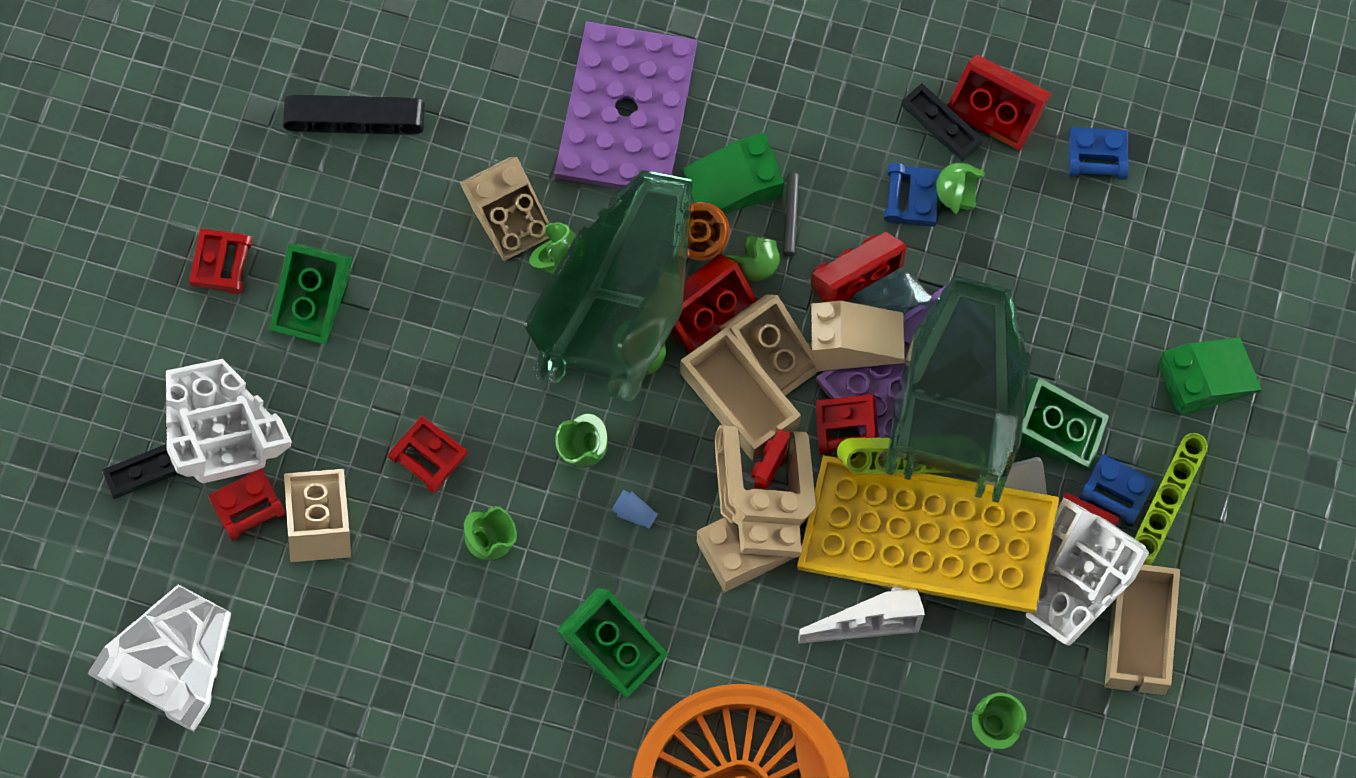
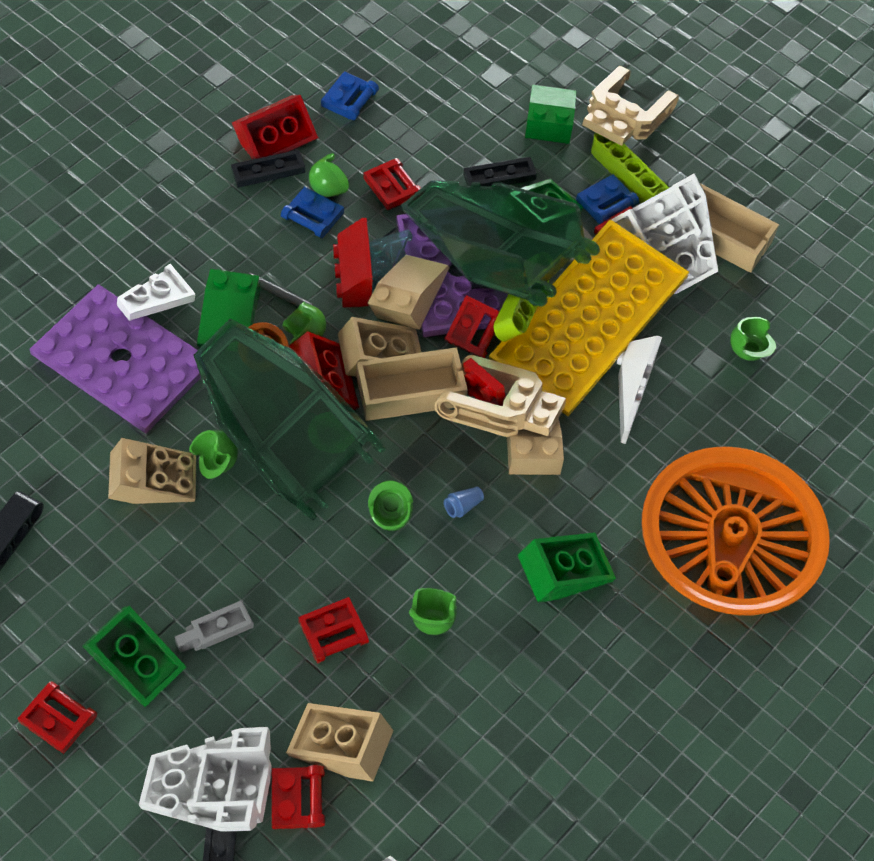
camera: 65 degrees left, 10 degrees down
none -> white wing [117,264,195,321]
none -> light grey hinge [174,601,254,653]
none -> red plate [363,158,424,210]
none -> black plate [463,157,537,192]
none -> tan plate [582,66,679,146]

